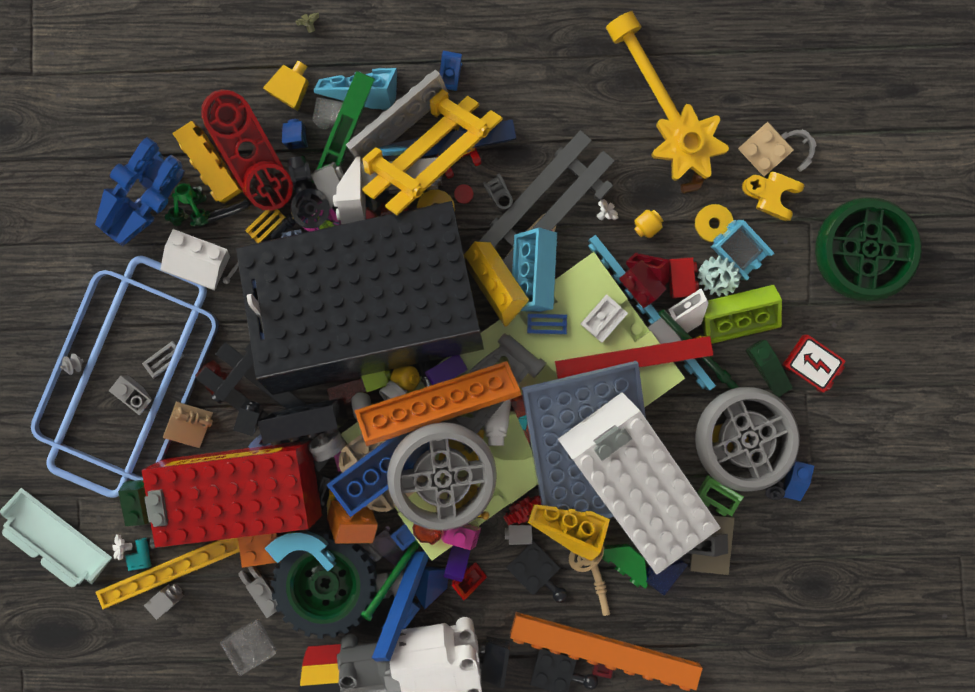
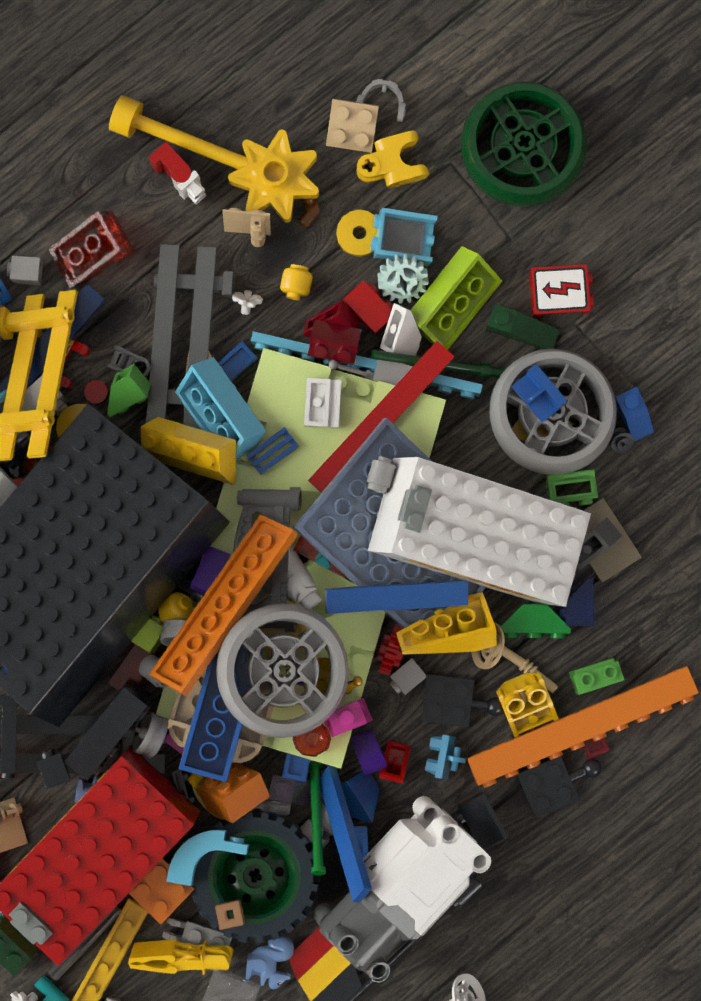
camera: 40 degrees left, 5 degrees down
none -> light grey brick [7,256,43,285]
none -> clear red slope [48,211,135,289]
none -> bright green slope [107,364,151,417]
none -> yellow arm [128,940,233,975]
none -> red hips [149,142,206,205]
none -> medium nougat piece [215,899,245,930]
none -> blue tile [218,341,258,382]
none -> tan hinge [223,208,271,247]
none -> medium blue animal [246,935,294,989]
none -> blue tile [325,580,468,614]
none -> light grey hinge [329,360,374,380]
none -> light grey brick [366,456,396,494]
none -> dark azure hips [425,735,466,779]
none -> yellow slope [496,673,558,738]
none -> blue panel [512,364,567,422]
none -> bright green window [569,658,624,695]

